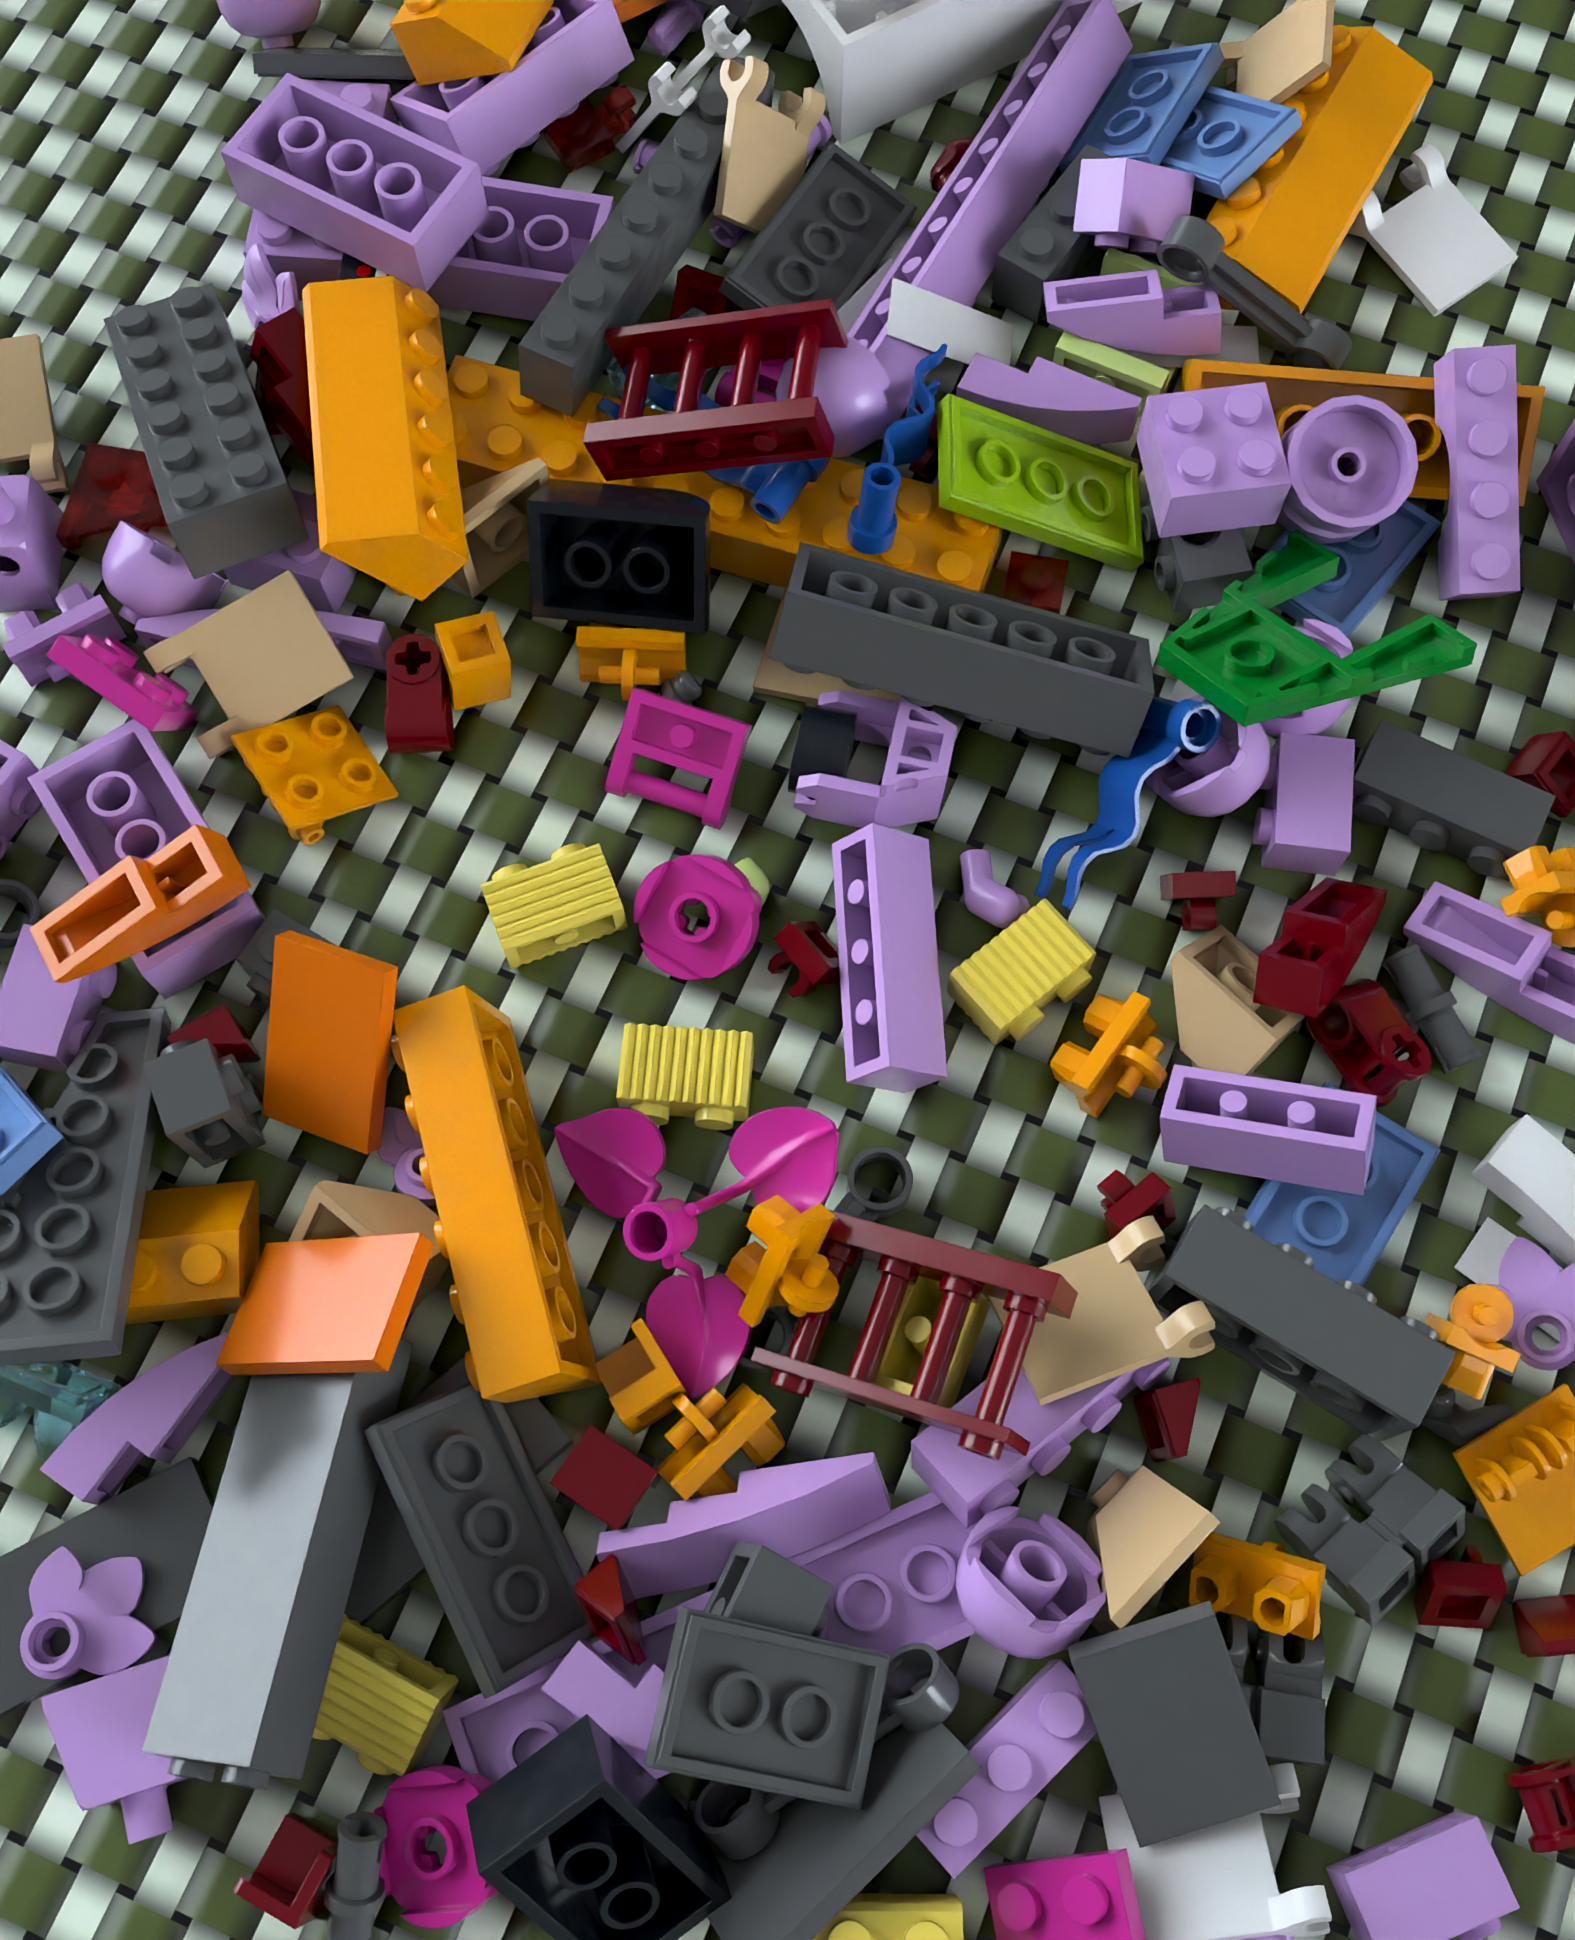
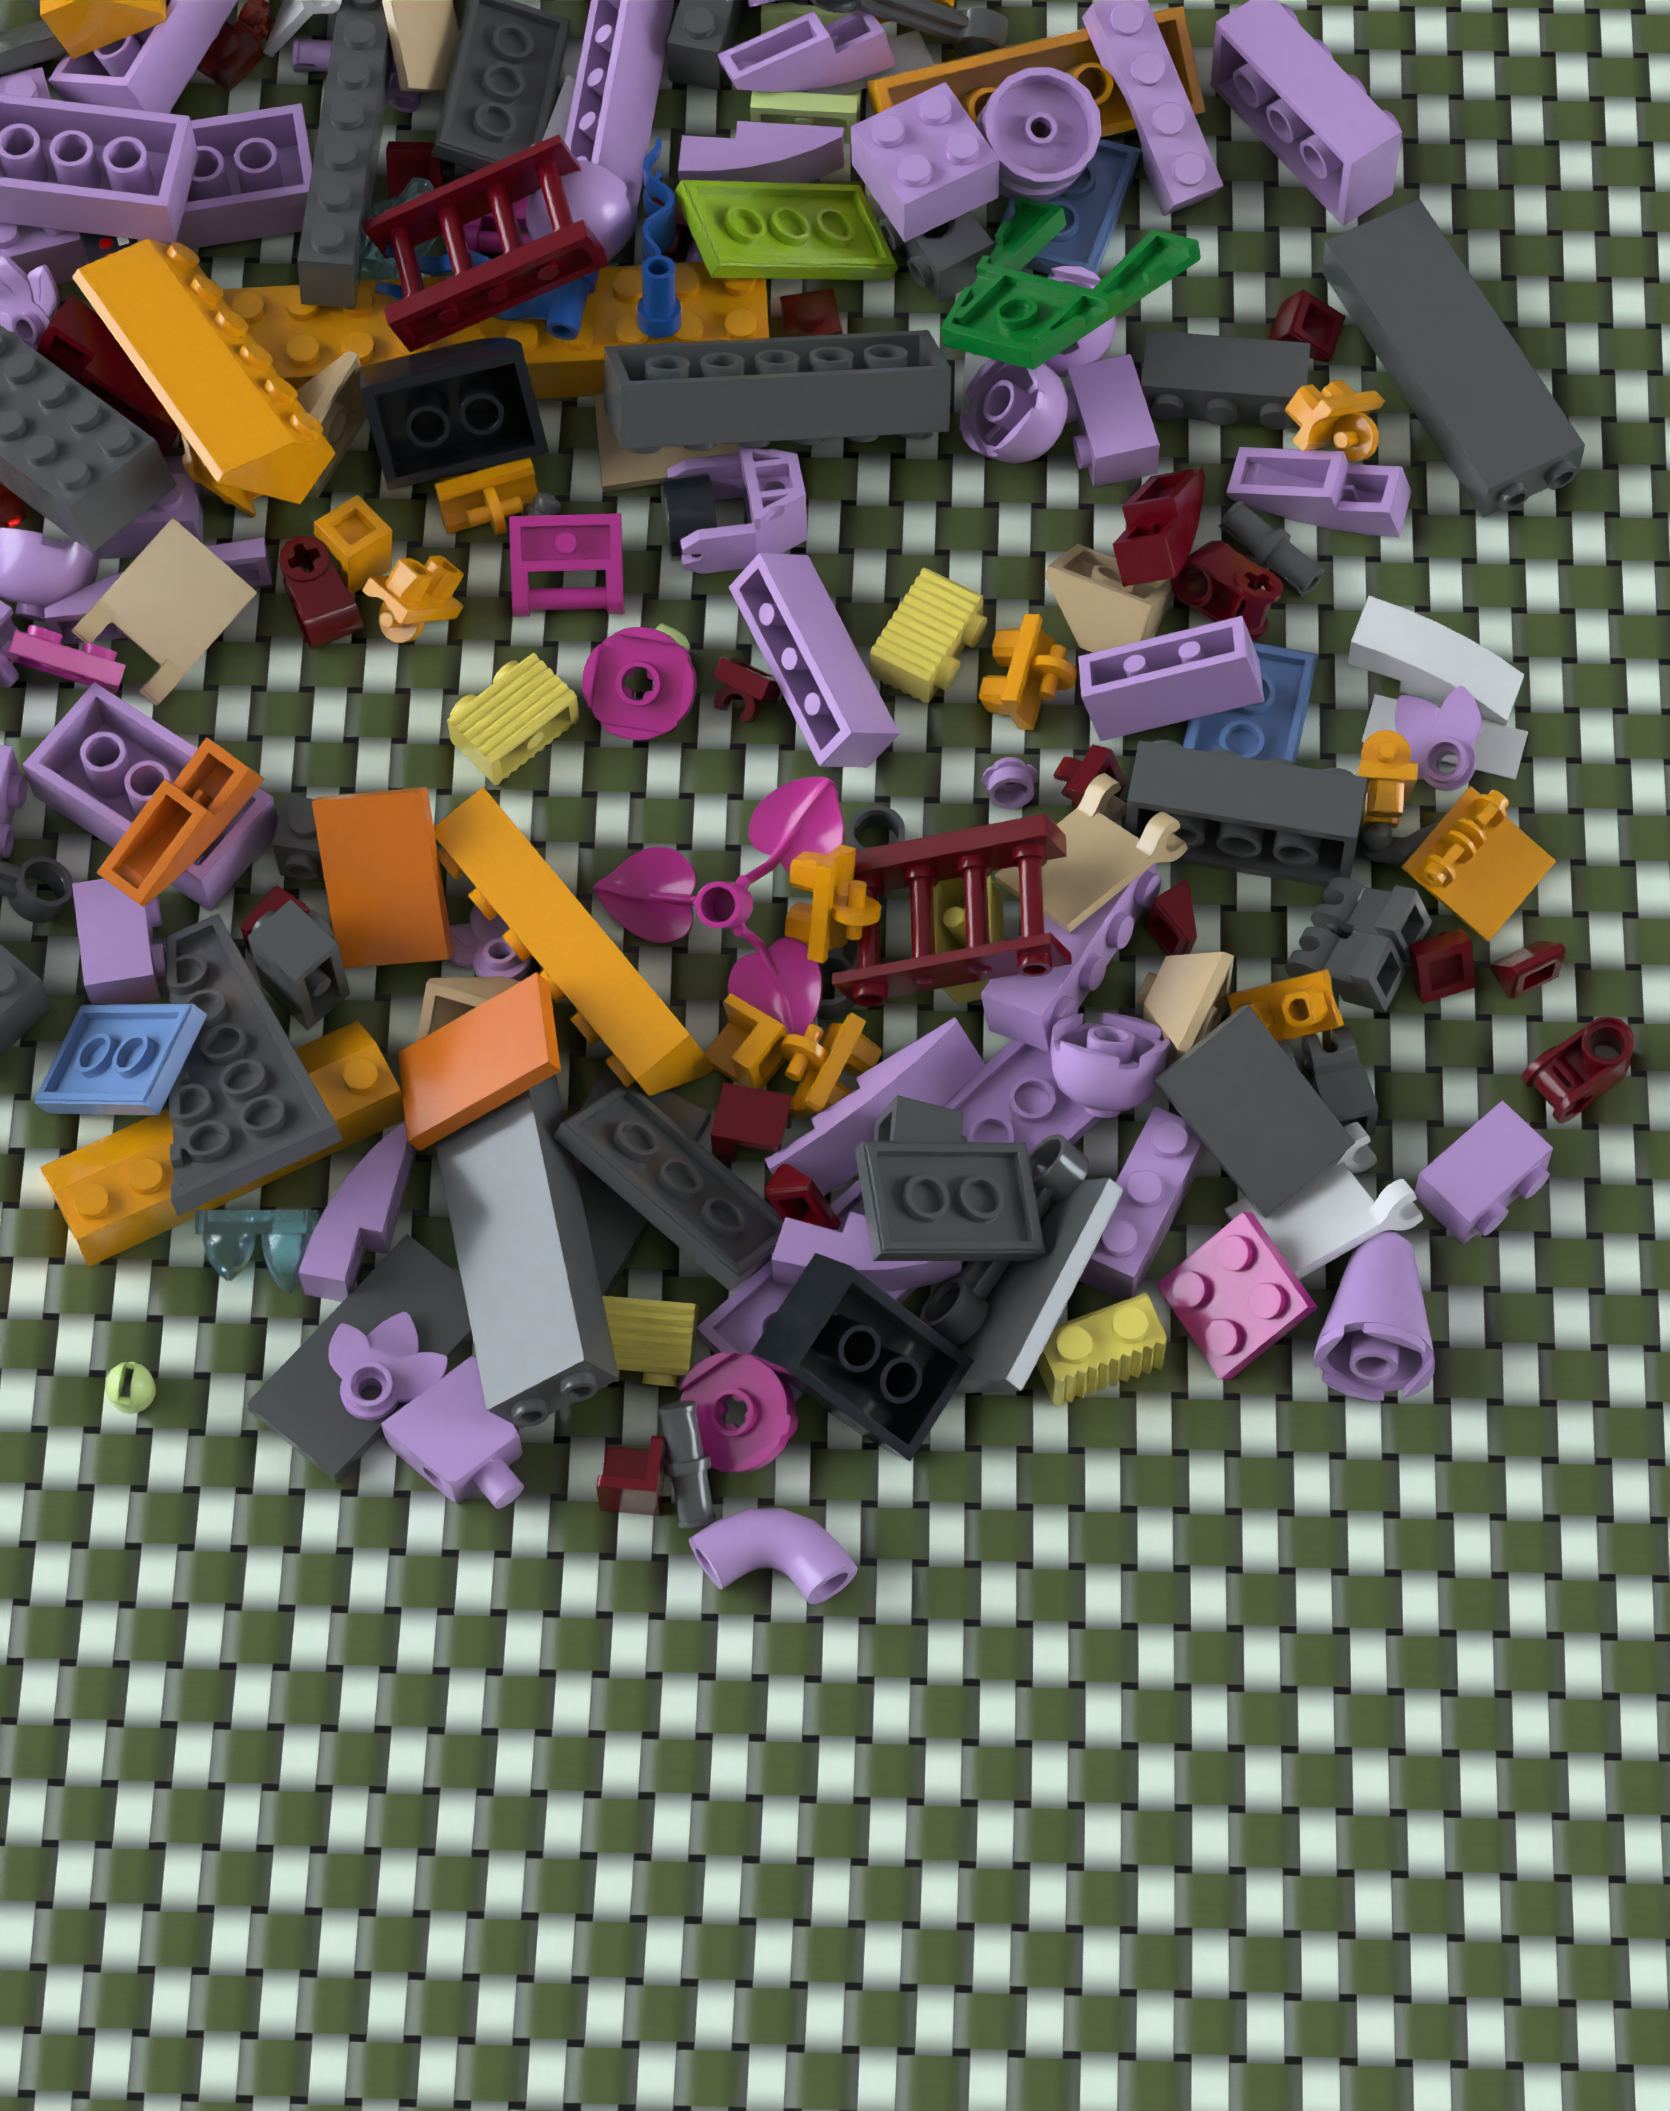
camera: 20 degrees left, 5 degrees down
light orange hinge [231,705,399,845] -> none
light yellow brick [616,1022,754,1130] -> none
white sticker [886,277,1014,366] -> none
lavender arm [960,849,1031,929] -> none
blue flag [1034,696,1222,910] -> none
dark red tile [1160,871,1236,930] -> none
none -> light orange hips [362,555,464,643]
none -> lavender plate [982,757,1038,809]

